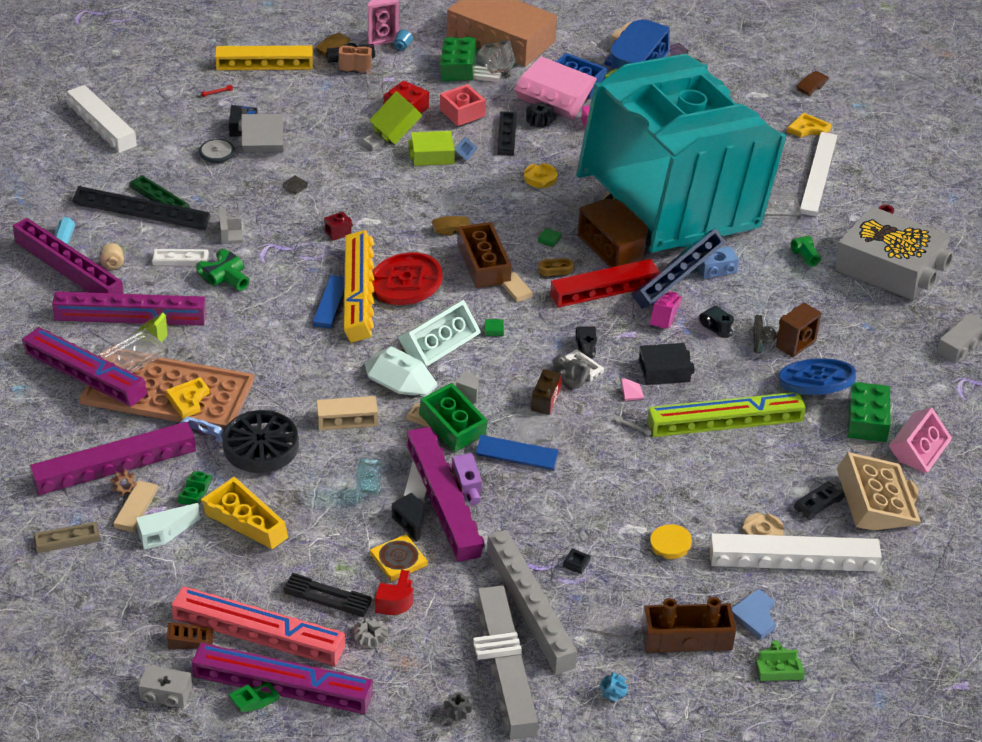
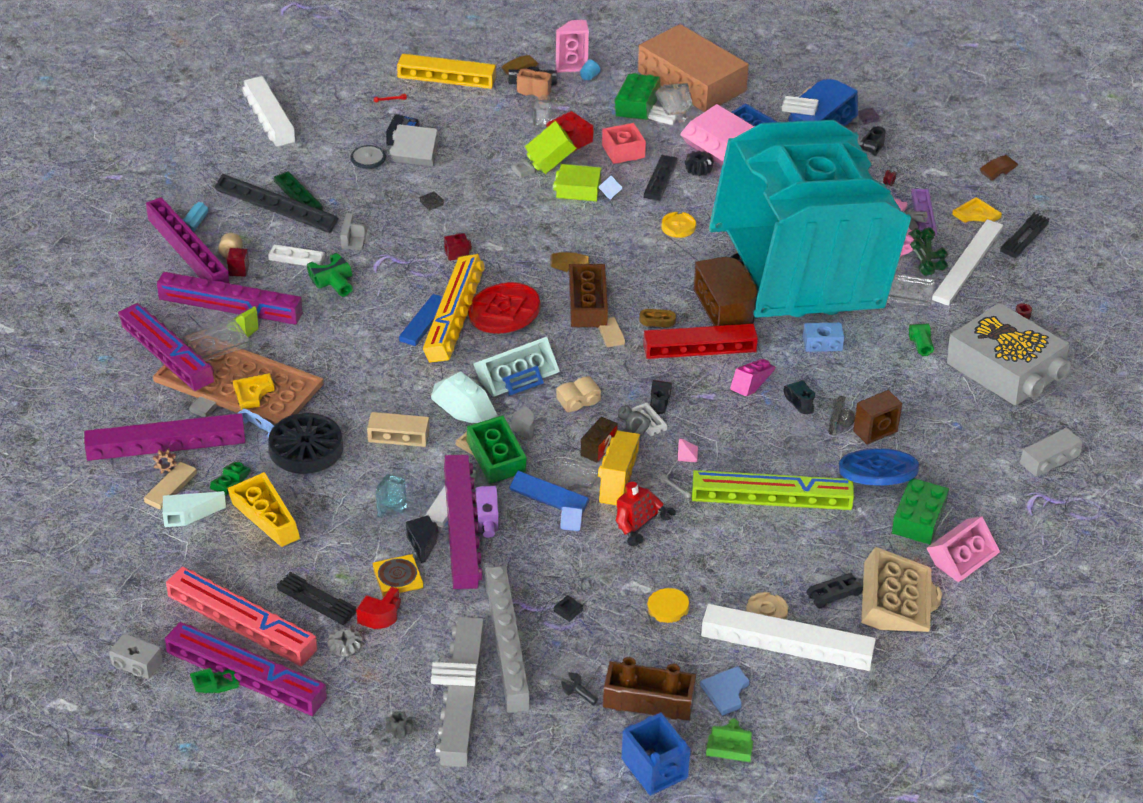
camera: 15 degrees right, 0 degrees up
dark tan tile [33,522,100,553] -> none
reddish brown slope [167,622,213,649] -> none
green tile [485,319,504,336] -> none
green tile [538,228,562,248] -> none
dark azure gear [600,672,628,702] -> none
dark blue brick [631,228,726,309] -> none
black brick [638,343,694,385] -> none
none -> light grey tile [190,396,217,417]
none -> dark red brick [227,248,249,277]
none -> blue tile [502,365,544,396]
none -> tan brick [556,376,601,412]
none -> slope [560,505,583,531]
none -> black bar [561,672,598,706]
none -> yellow wedge [598,430,640,505]
none -> red torso [616,482,676,547]
none -> blue container [621,713,691,796]
none -> white tile [782,96,818,115]
none -> dark green plant [910,227,948,276]
none -> black container [1000,212,1050,258]

